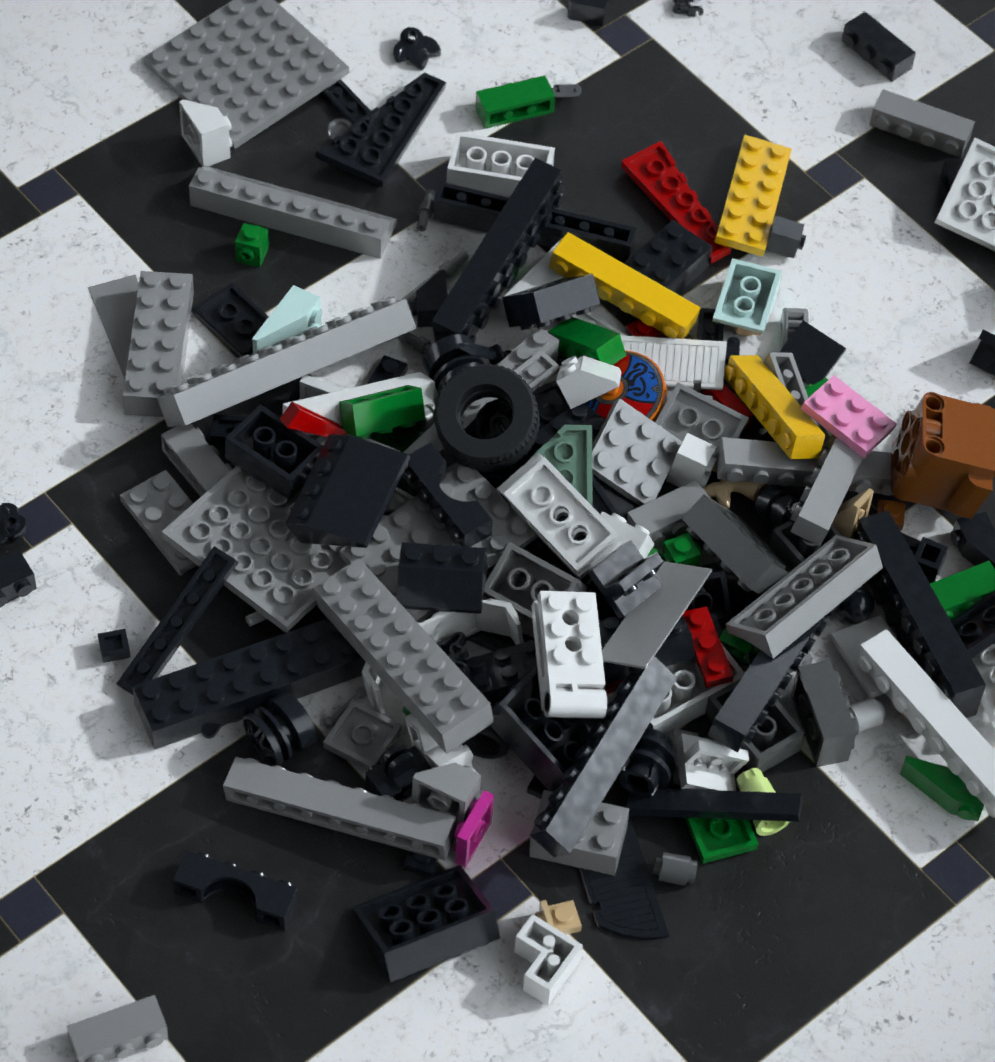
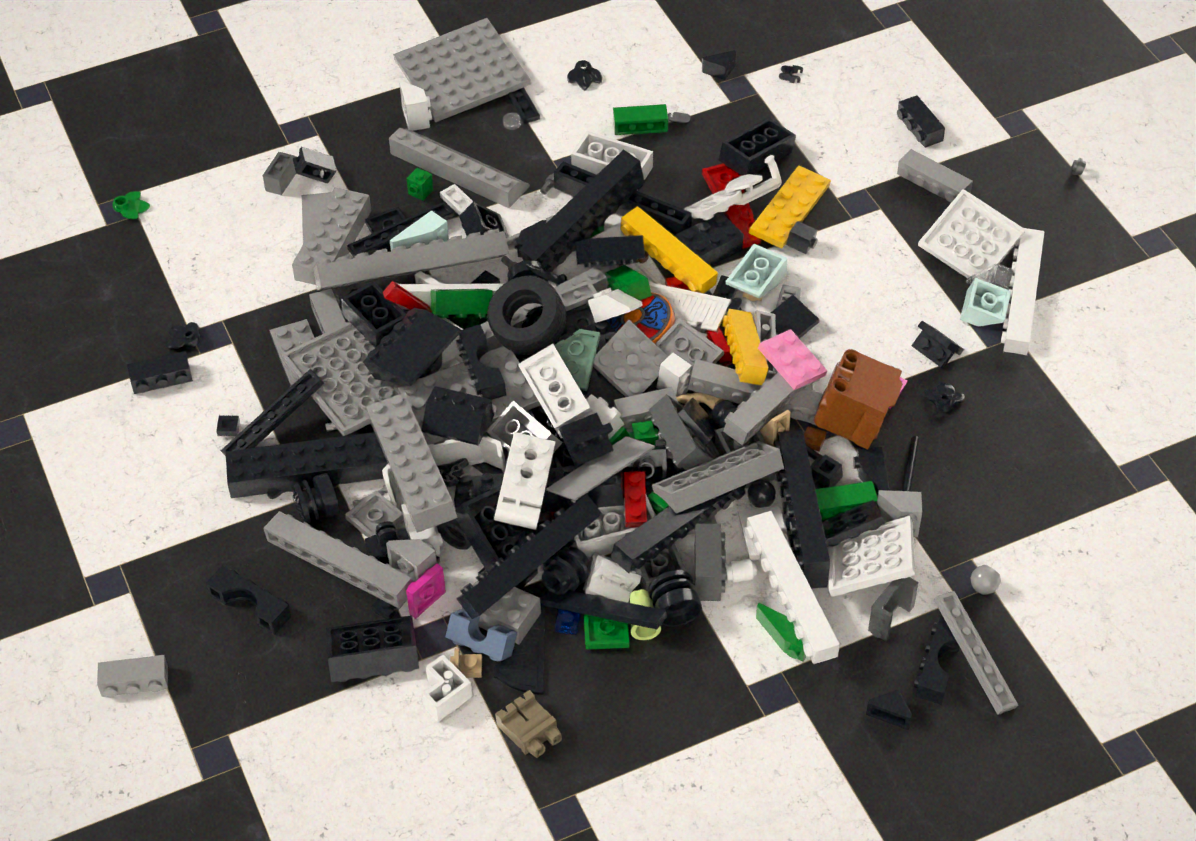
camera: 20 degrees right, 5 degrees down
black wing [315,72,446,188] -> none
dark grey brick [653,852,697,886] -> none
none -> dark grey panel [262,151,296,195]
none -> black brick [293,146,337,184]
none -> black tile [347,202,455,258]
none -> white plate [440,184,473,215]
none -> sand blue arch [445,609,517,661]
none -> black slope [459,201,509,238]
none -> dark tan hips [495,690,562,758]
none -> clear blue plate [555,609,580,635]
none -> black wheel [649,570,702,627]
none -> black tile [678,397,719,444]
none -> white plate [684,155,782,220]
none -> black brick [718,118,796,176]

